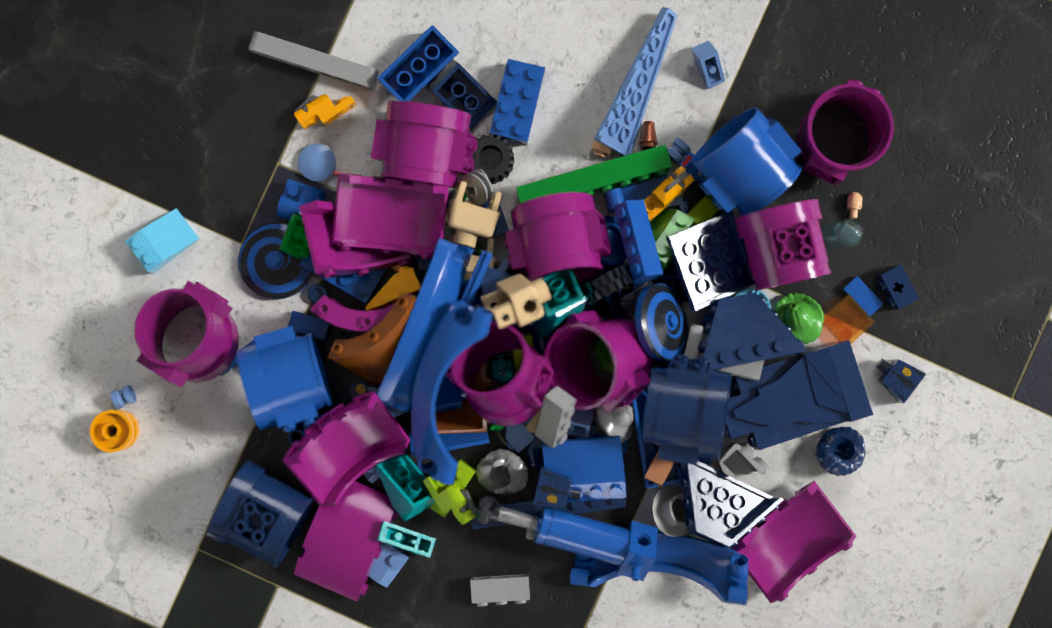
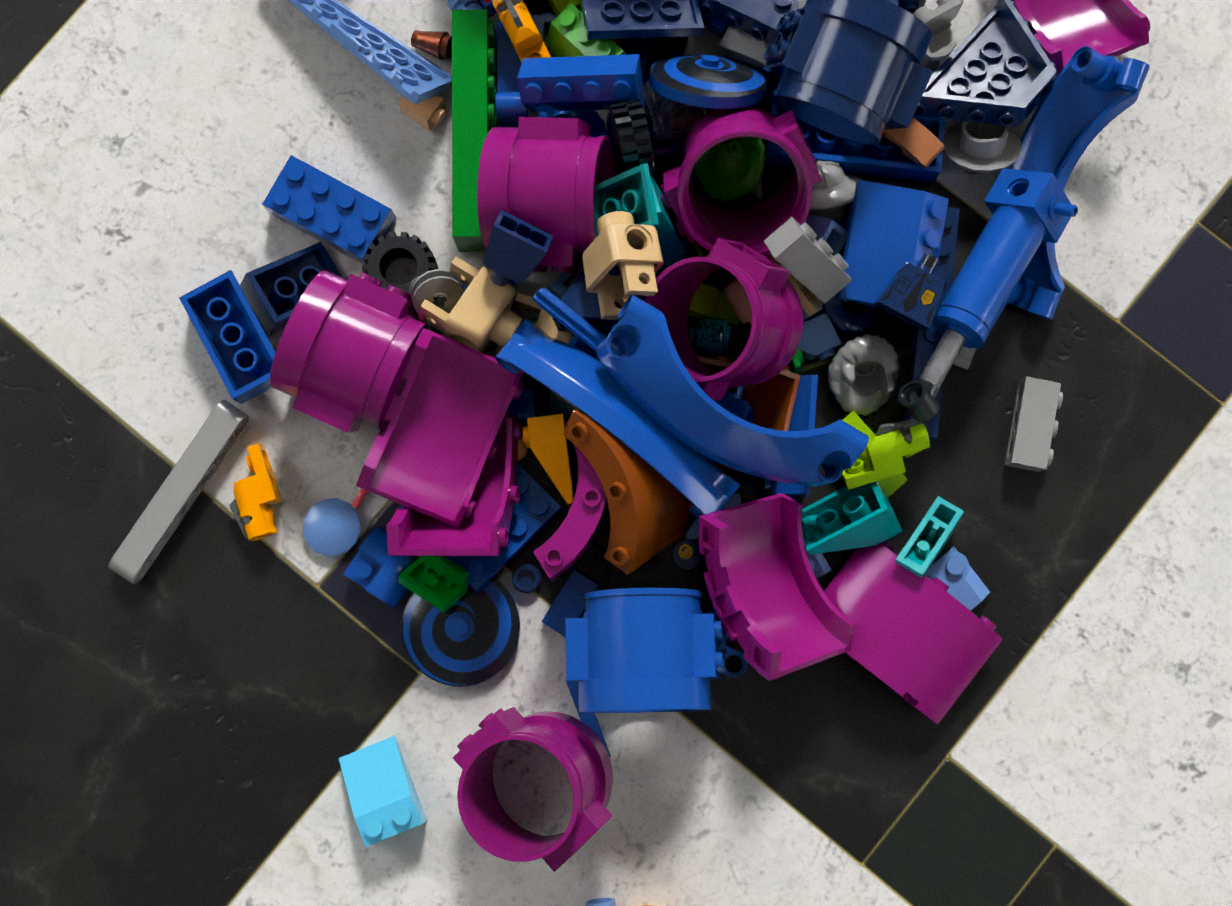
camera: 75 degrees left, 5 degrees down
dark blue cylinder [207,461,314,568] -> none
none -> dark blue torso [483,210,553,286]

